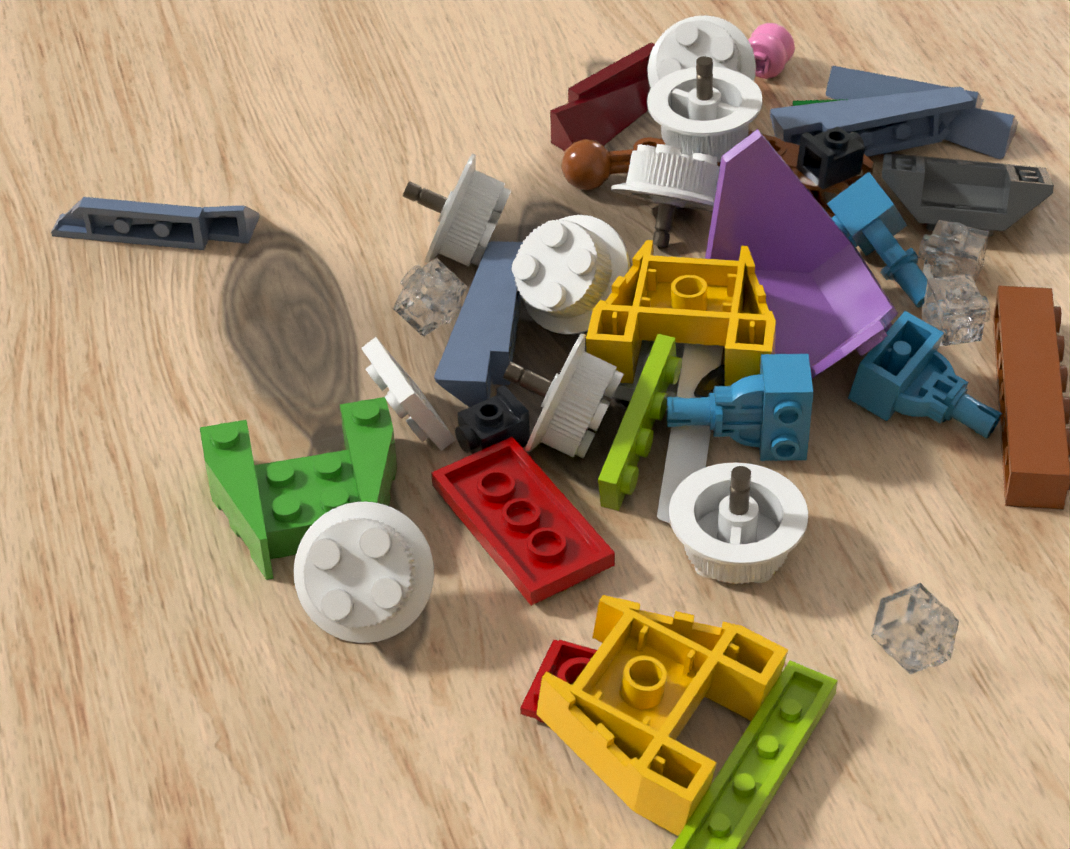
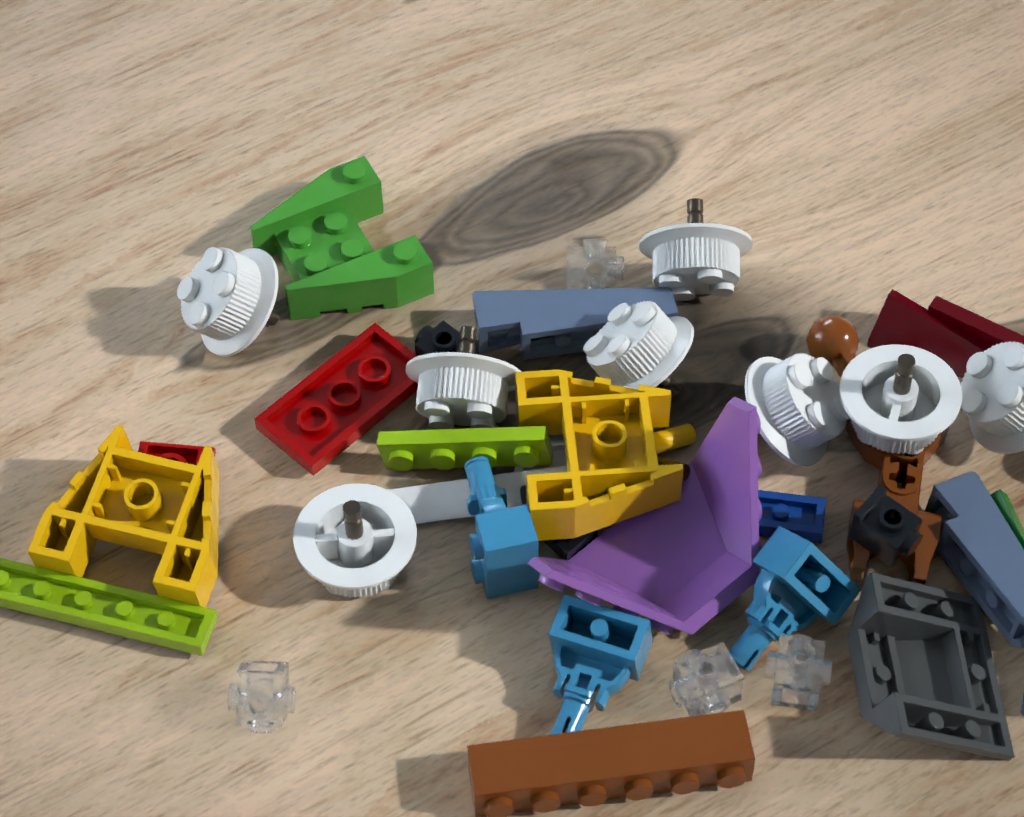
camera: 75 degrees right, 10 degrees up
sand blue wedge [51,197,260,250] -> none
white plate [361,337,456,451] -> none

